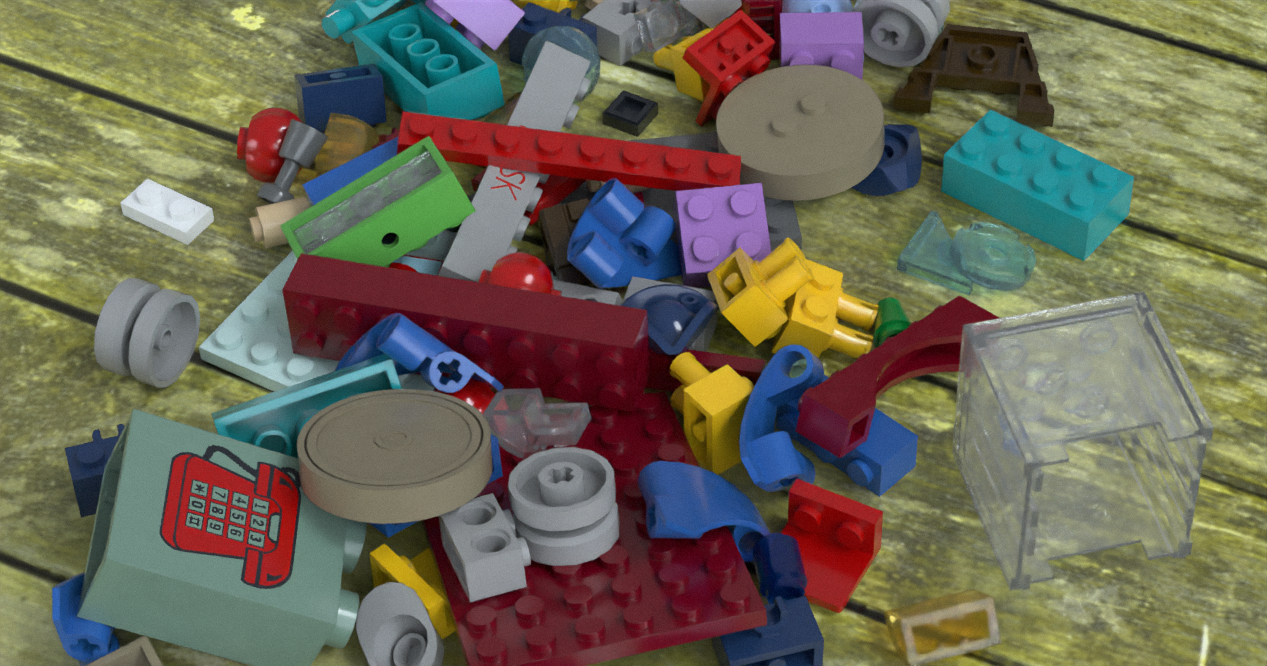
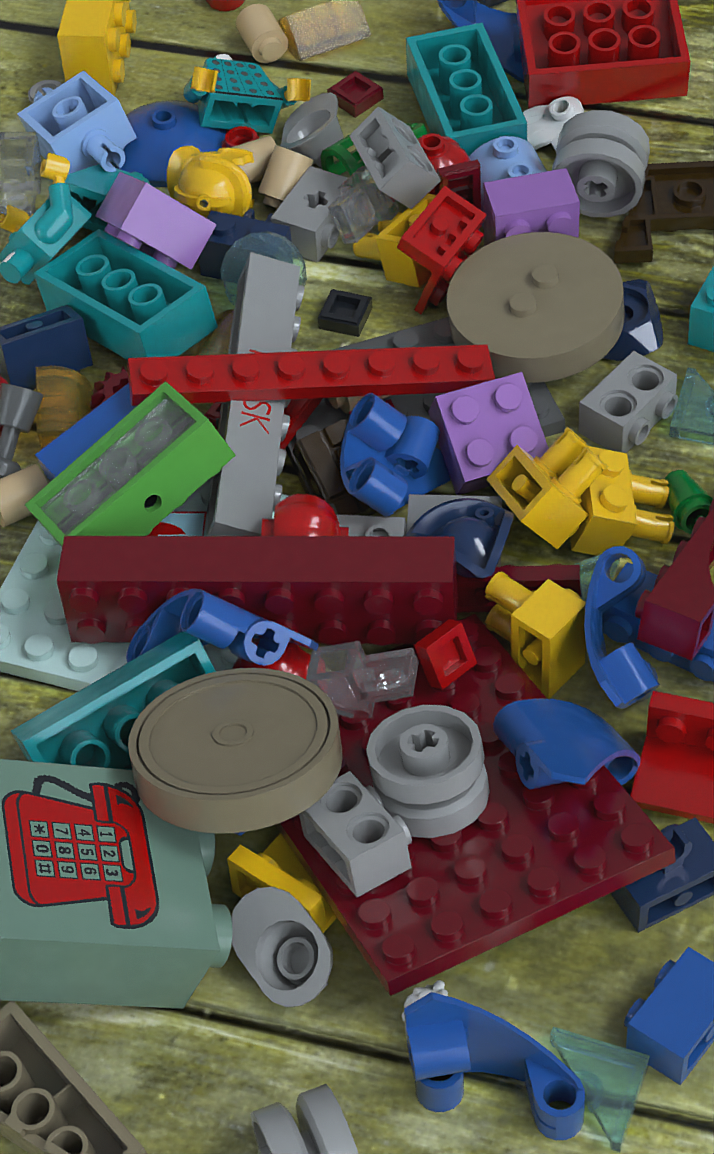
camera: 10 degrees left, 5 degrees up
clear blue brick [751,533,807,604] -> none
none -> red plate [414,619,477,690]
none -> light grey brick [578,351,678,453]

